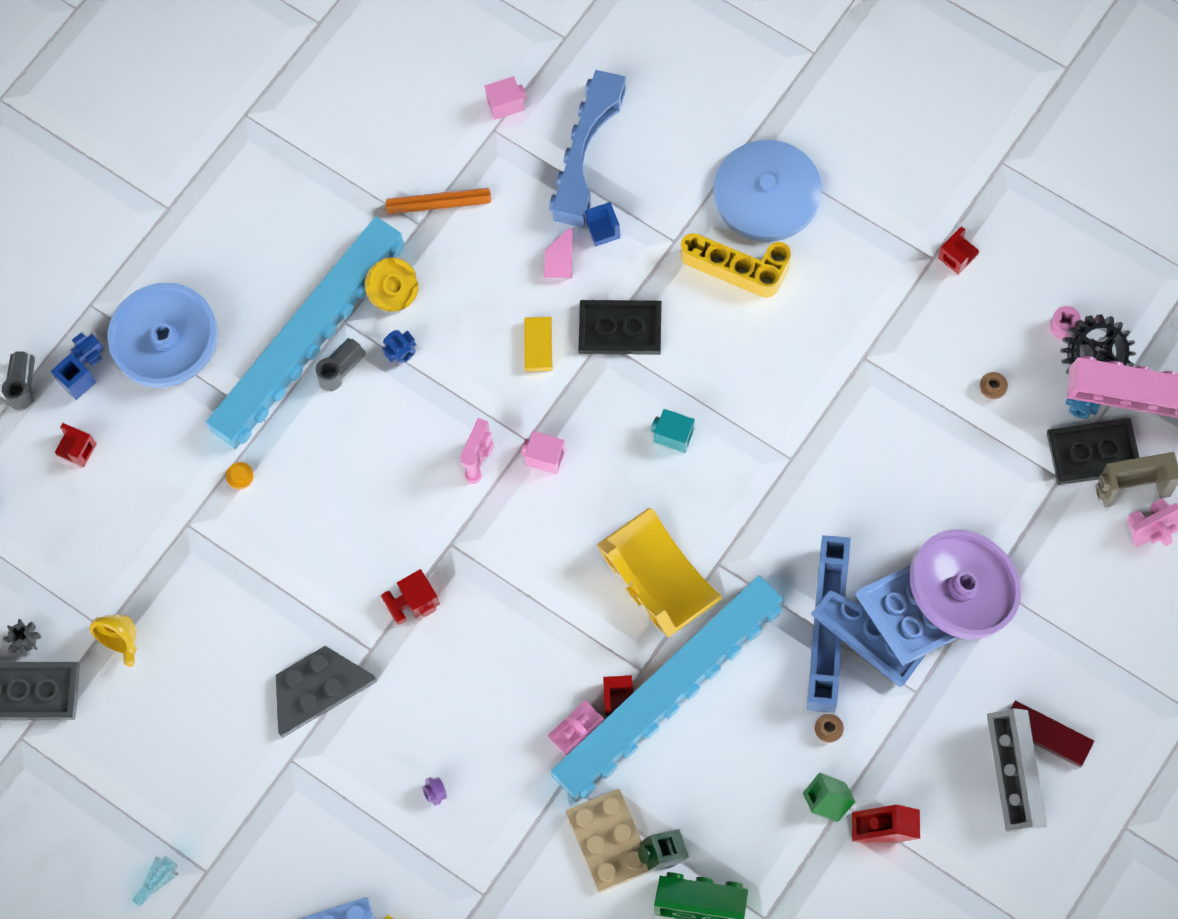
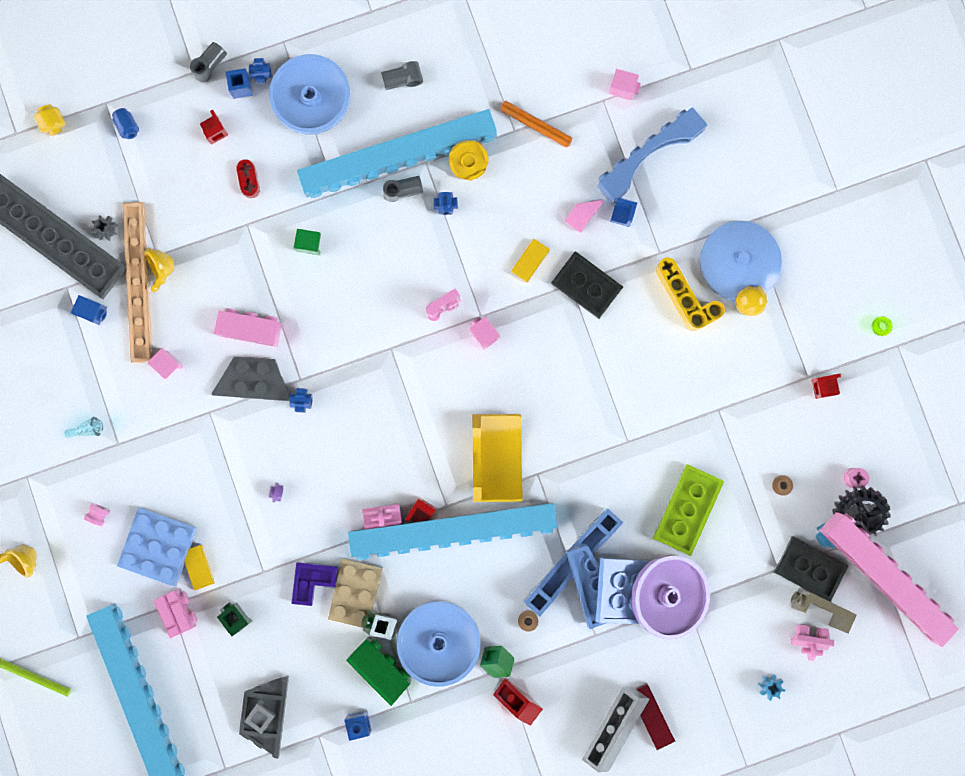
camera: 30 degrees right, 15 degrees up
light orange plate [226,462,254,490] -> none
red brick [380,569,440,625] -> none
teal brick [651,408,695,453] -> none
none -> blue brick [70,295,107,325]
none -> light nougat tile [122,202,153,363]
none -> bright pink panel [148,348,184,379]
none -> bright pink brick [214,308,282,348]
none -> red beam [236,159,260,198]
none -> blue gear [289,388,313,413]
none -> dark purple plate [291,562,338,606]
none -> green panel [293,228,321,256]
none -> dark grey piece [381,61,423,90]
none -> light blue dish [397,601,481,687]
none -> lime plate [652,464,725,556]
none -> yellow hair [735,286,768,316]
none -> dark azure gear [758,673,786,701]
none -> clear neon green plate [871,316,893,337]

